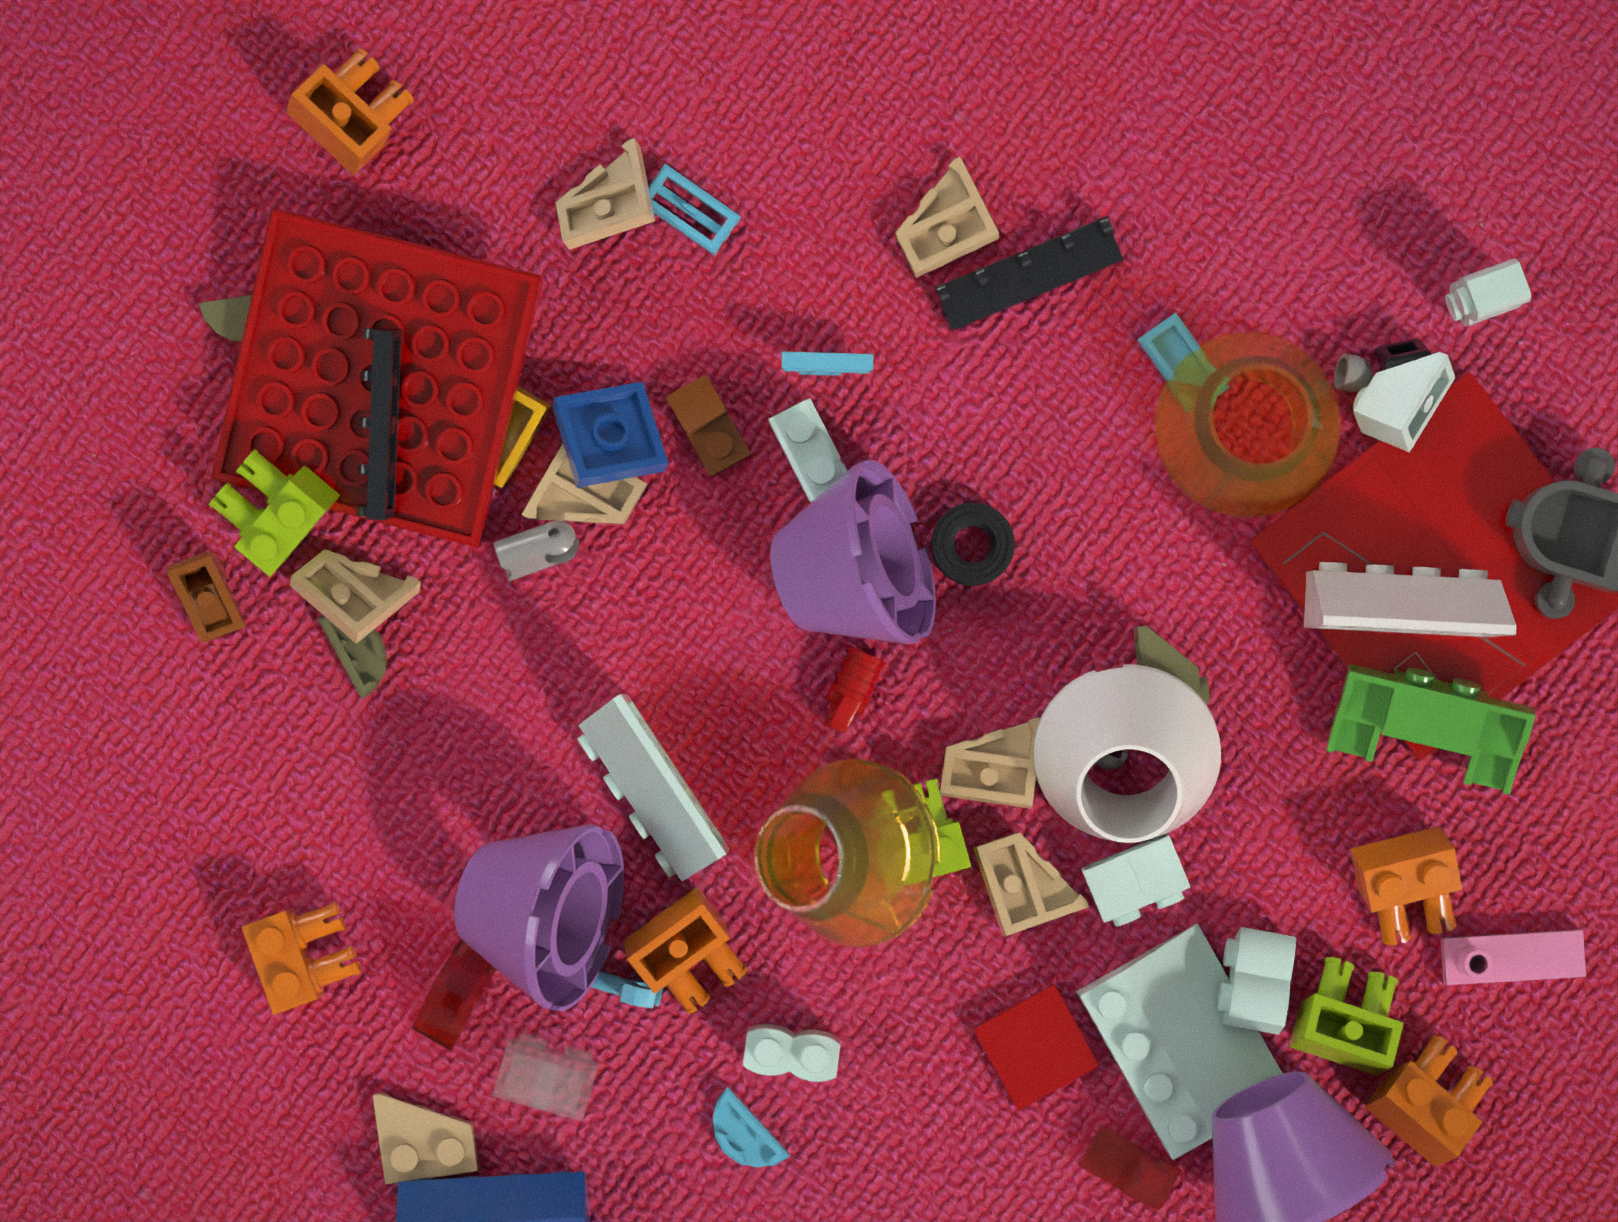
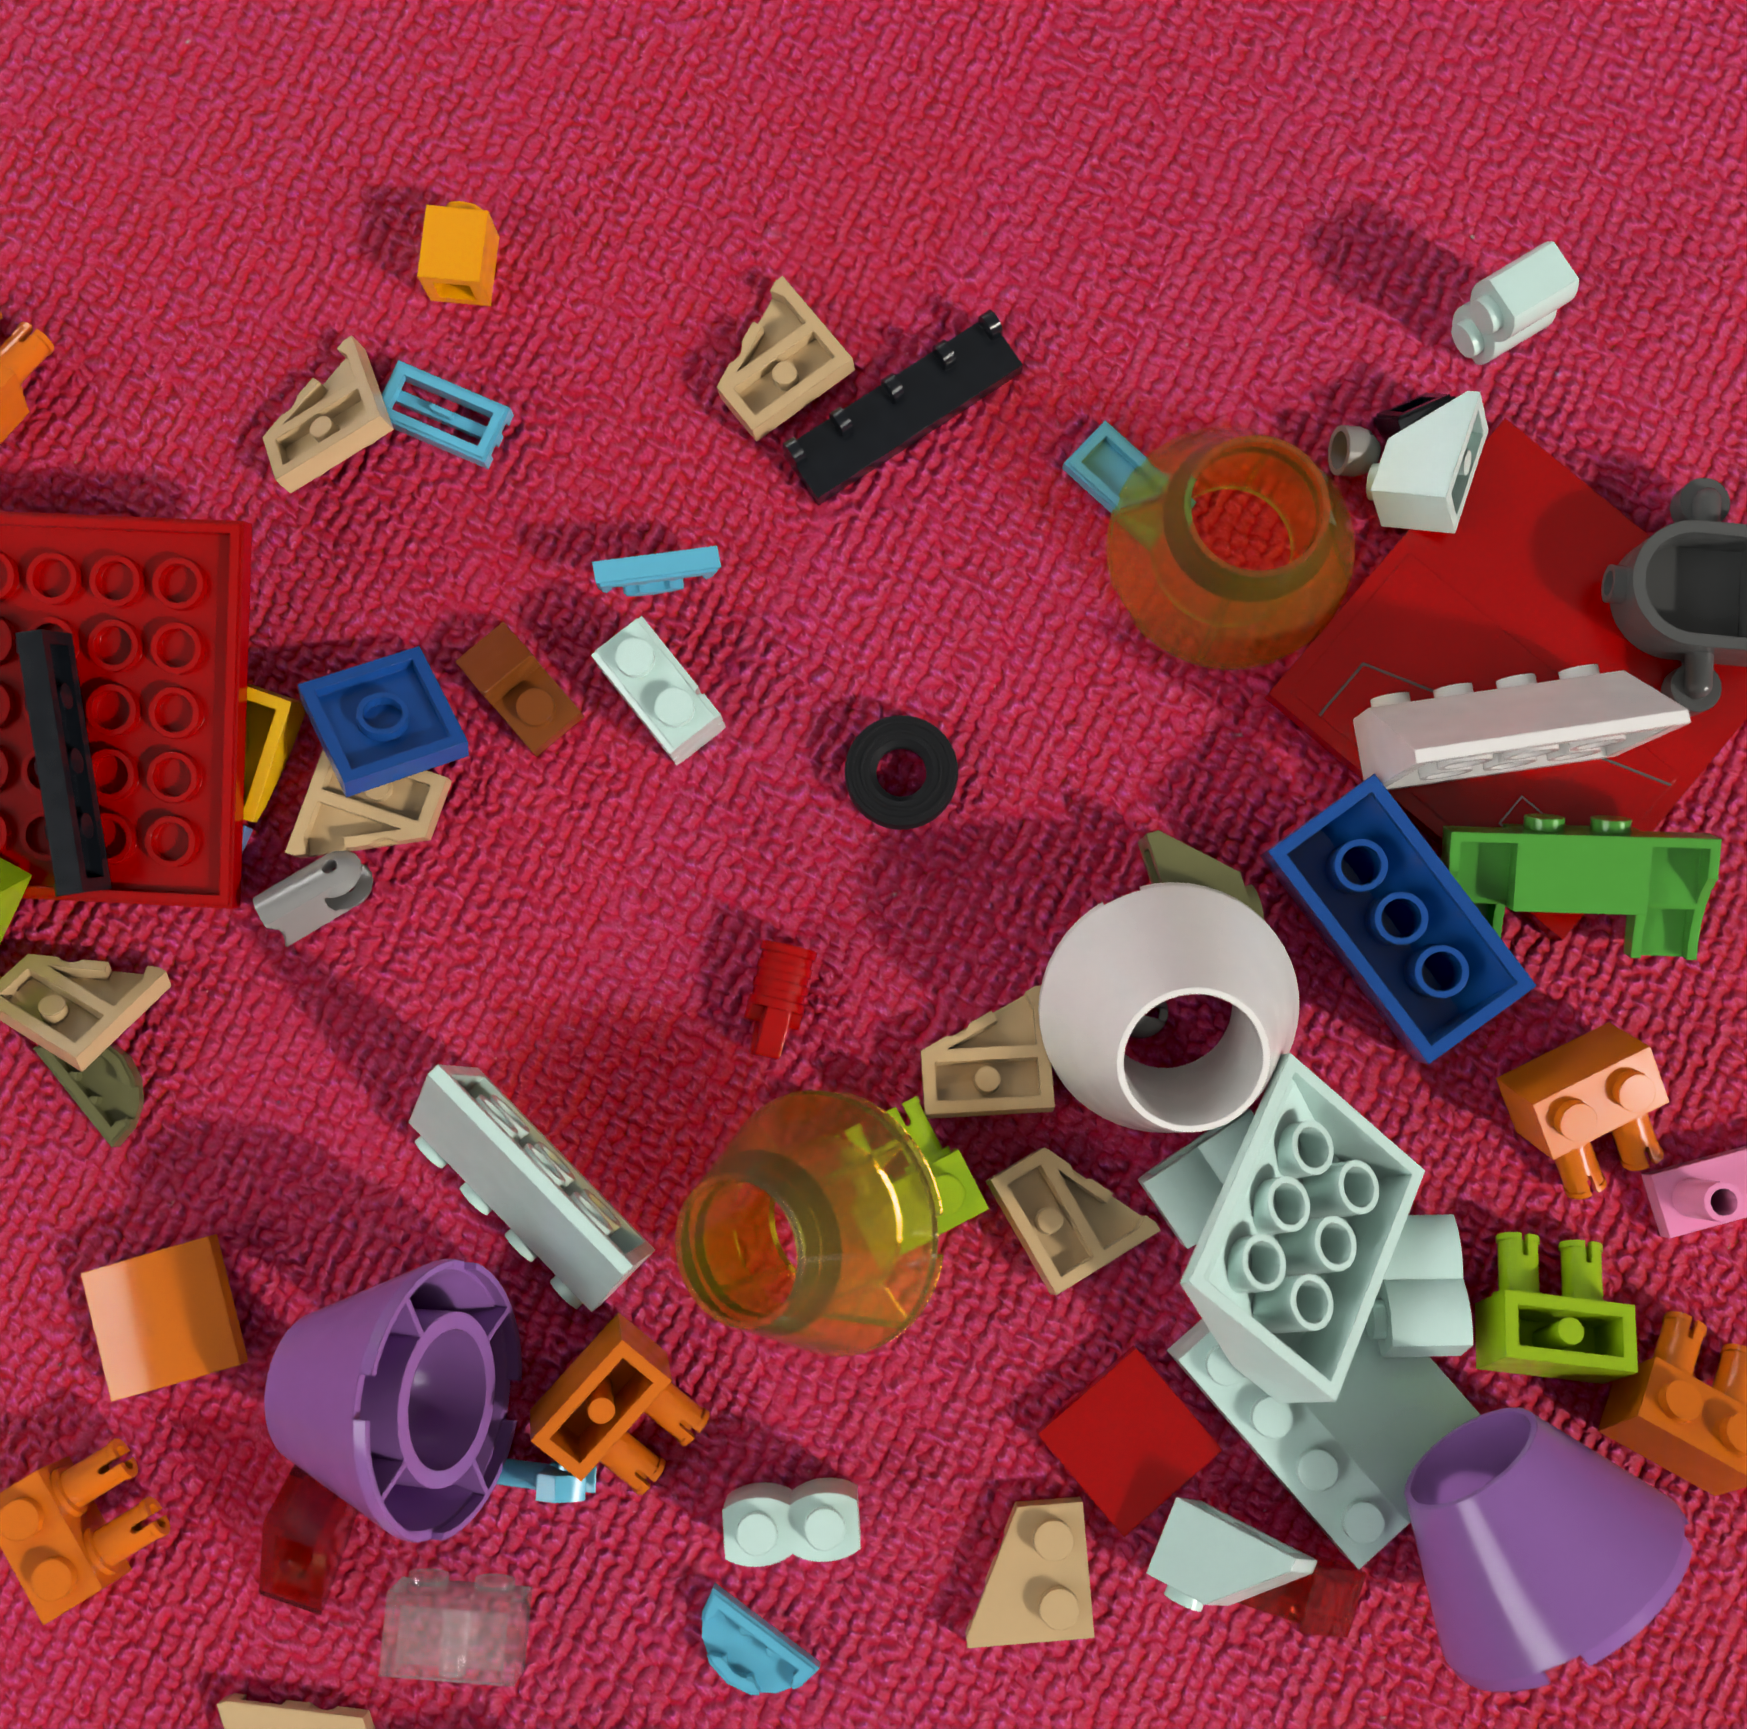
camera: 15 degrees left, 5 degrees down
medium lavender cone [770,460,936,644] -> none
none -> orange slope [80,1234,248,1402]
none -> light orange brick [417,201,499,306]
none -> tan wing [965,1497,1095,1648]
none -> light aqua slope [1146,1497,1318,1612]
none -> light aqua slope [1180,1053,1425,1403]
none -> blue slope [1260,774,1537,1064]

